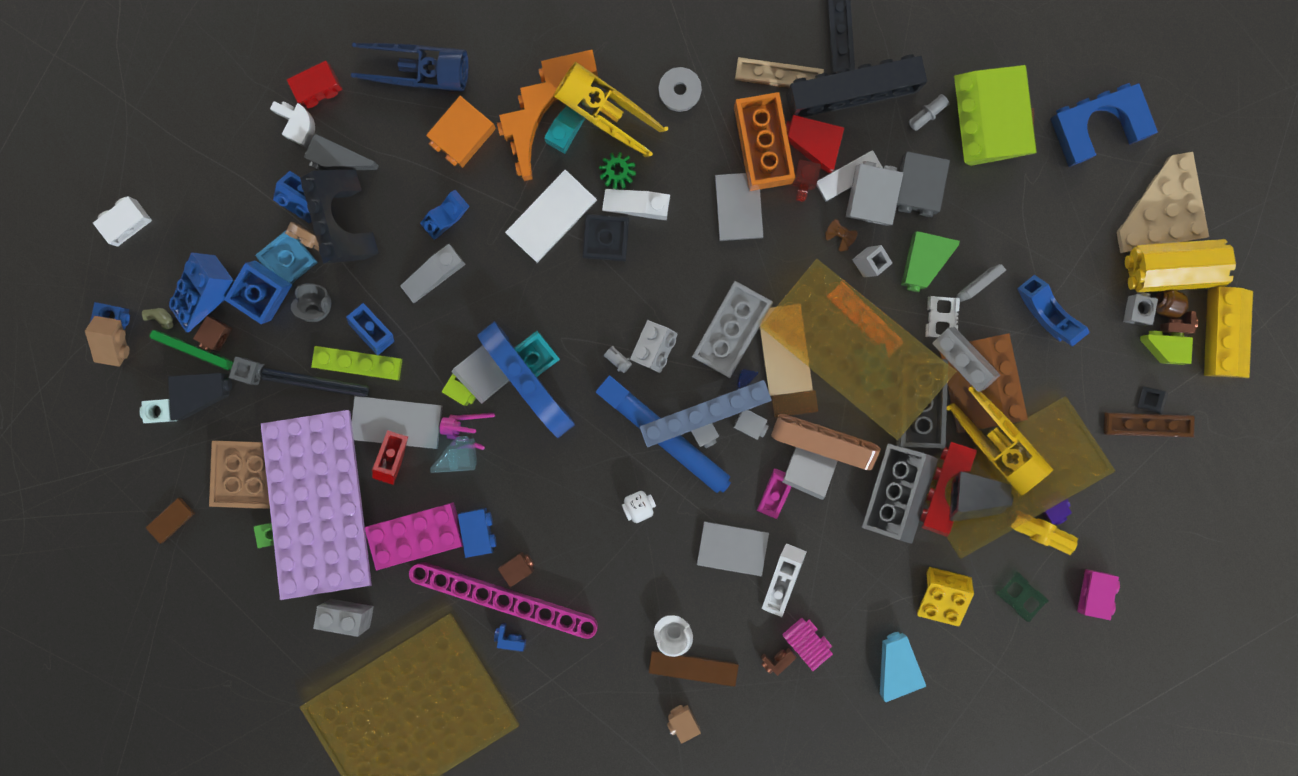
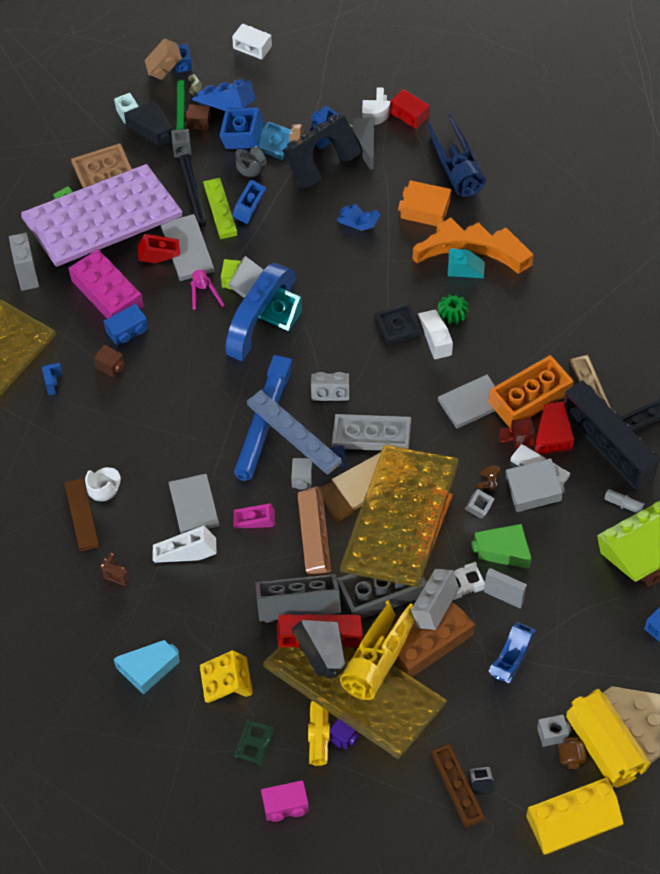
camera: 65 degrees right, 30 degrees down
reddish brown tile [146,498,195,544] -> none
light grey slope [401,244,466,303] -> none
dark pink beam [409,562,598,639] -> none
clear light blue slope [430,436,477,473] -> none
white tile [505,170,597,263] -> none
yellow piece [554,62,668,157] -> none
light grey pin [604,346,632,373] -> none
white head [622,491,656,523] -> none
light grey tile [658,67,702,112] -> none
medium nougat brick [667,705,701,744] -> none
light grey brick [691,423,719,448] -> none
light grey tile [782,447,837,500] -> none
dark pink brick [782,618,833,671] -> none
dark grey brick [896,152,950,217] -> none
lime slope [1140,331,1193,365] -> none
copper bracket [1160,311,1198,334] -> none

